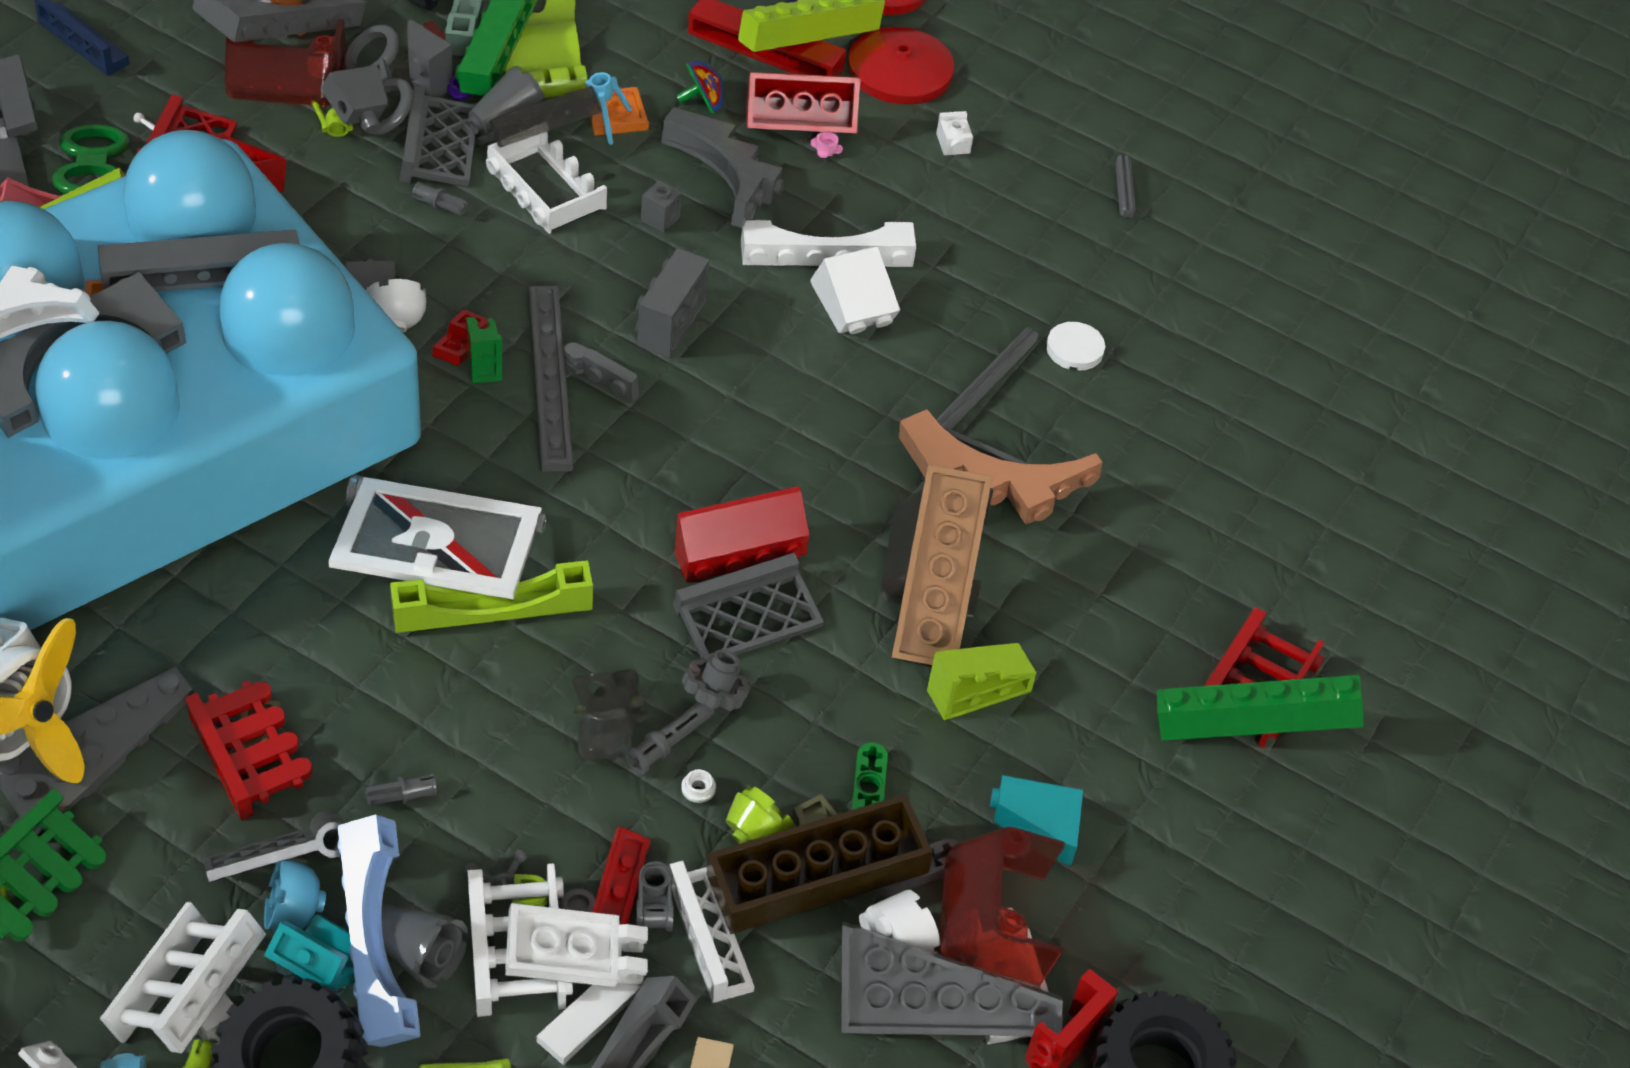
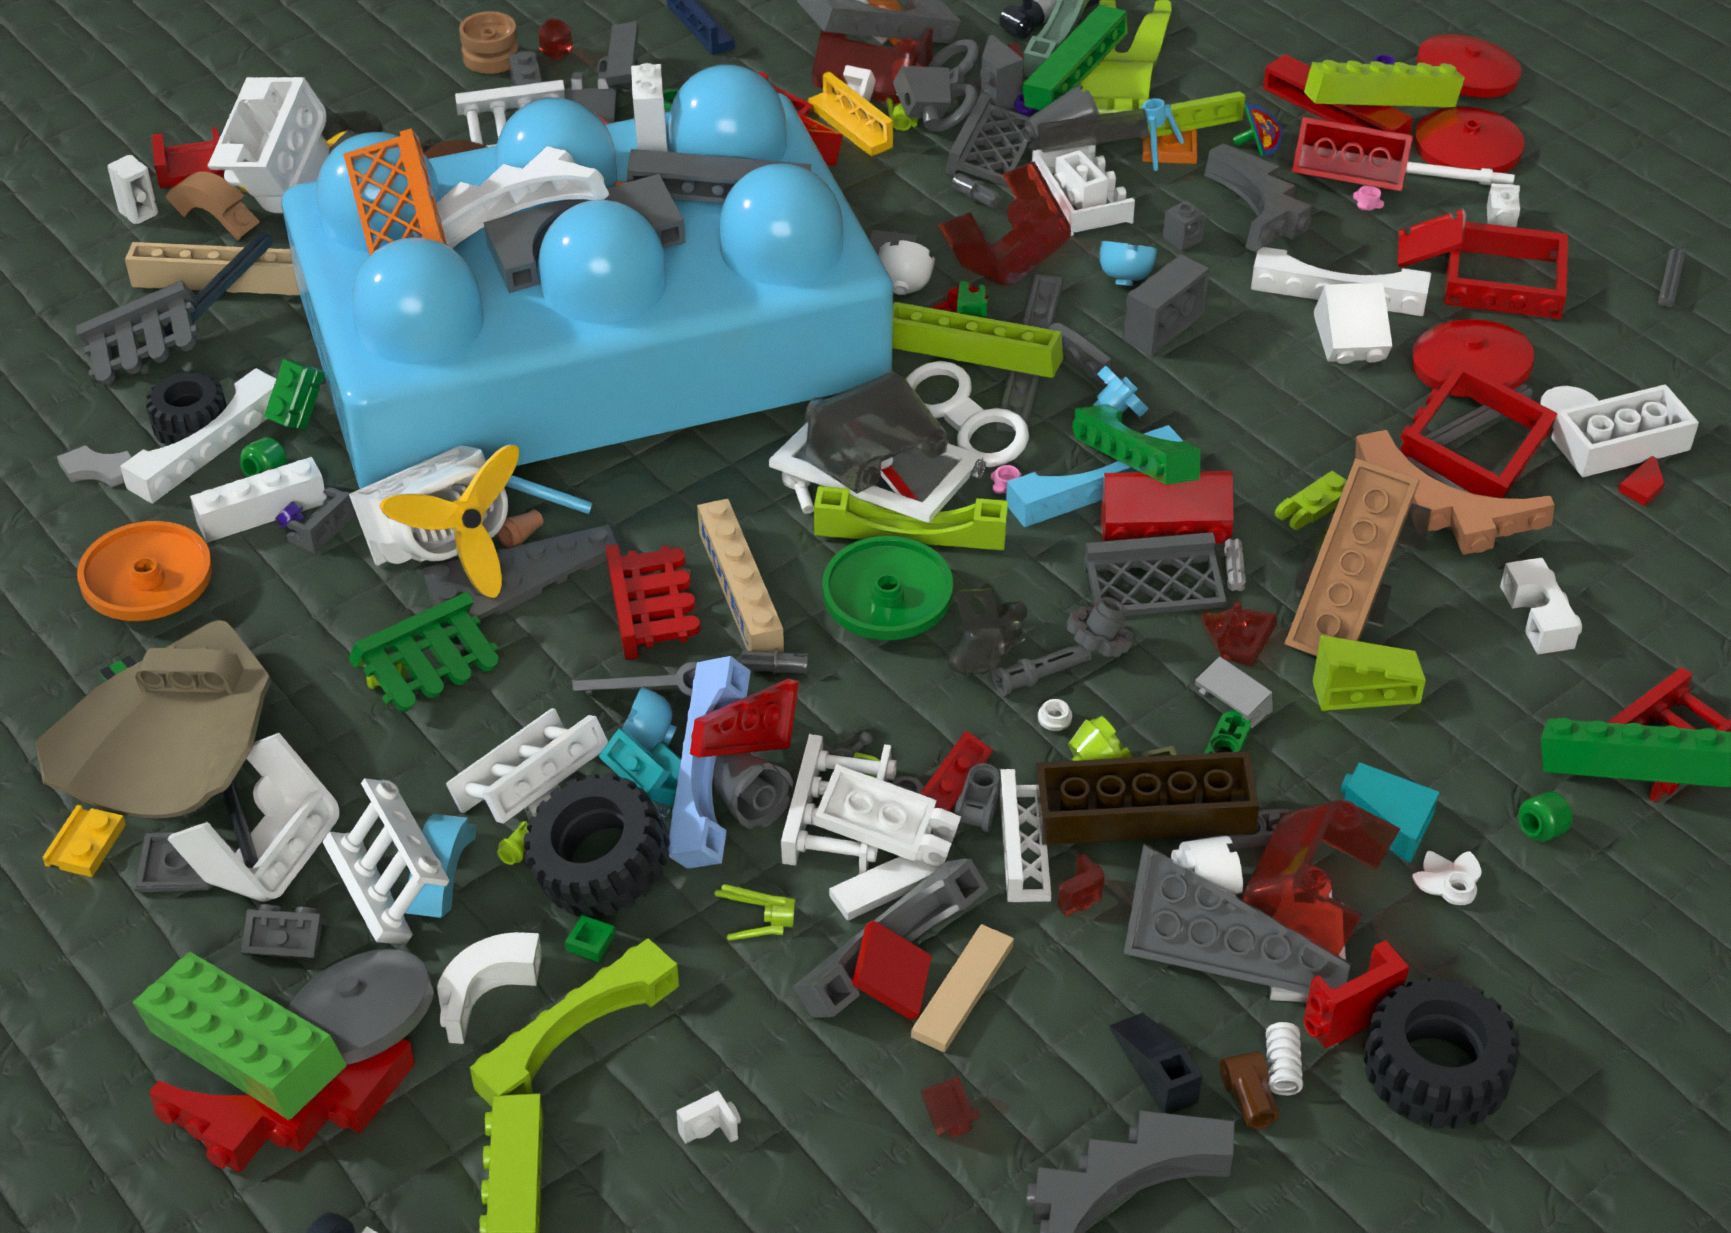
camera: 25 degrees right, 5 degrees down
none -> nougat cone [496,510,543,548]
none -> medium azure bar [506,475,593,514]
none -> white window [631,63,668,152]
none -> red wing [690,679,799,758]
none -> tan brick [697,499,784,652]
none -> white plate [781,472,814,514]
none -> clear smoke windscreen [805,372,948,494]
none -> yellow fence [808,72,893,157]
none -> green dish [822,536,953,640]
none -> white panel [843,65,876,106]
none -> lime brick [893,302,1063,378]
none -> white bar [901,361,1029,467]
none -> clear red windscreen [938,161,1071,286]
none -> bright pink plate [991,465,1021,494]
none -> medium azure arch [1006,425,1183,528]
none -> white brick [1053,150,1108,210]
none -> clear red bracket [1058,854,1105,917]
none -> green arch [1072,404,1201,485]
none -> medium azure plant [1093,365,1149,417]
none -> medium azure cylinder [1100,241,1157,286]
none -> lime fence [1136,91,1246,137]
none -> light grey hinge [1195,656,1273,728]
none -> clear red slope [1201,601,1277,666]
none -> light grey axle [1224,538,1246,591]
none -> lime hinge [1275,471,1347,530]
none -> red piece [1397,209,1466,268]
none -> red window [1400,362,1557,498]
none -> white bar [1407,162,1515,186]
none -> red dish [1412,319,1534,398]
none -> white plate [1412,851,1482,905]
none -> red window [1444,221,1568,319]
none -> white arch [1500,558,1582,655]
none -> green head [1518,792,1573,842]
none -> white brick [1551,384,1699,477]
none -> red tile [1618,456,1664,506]

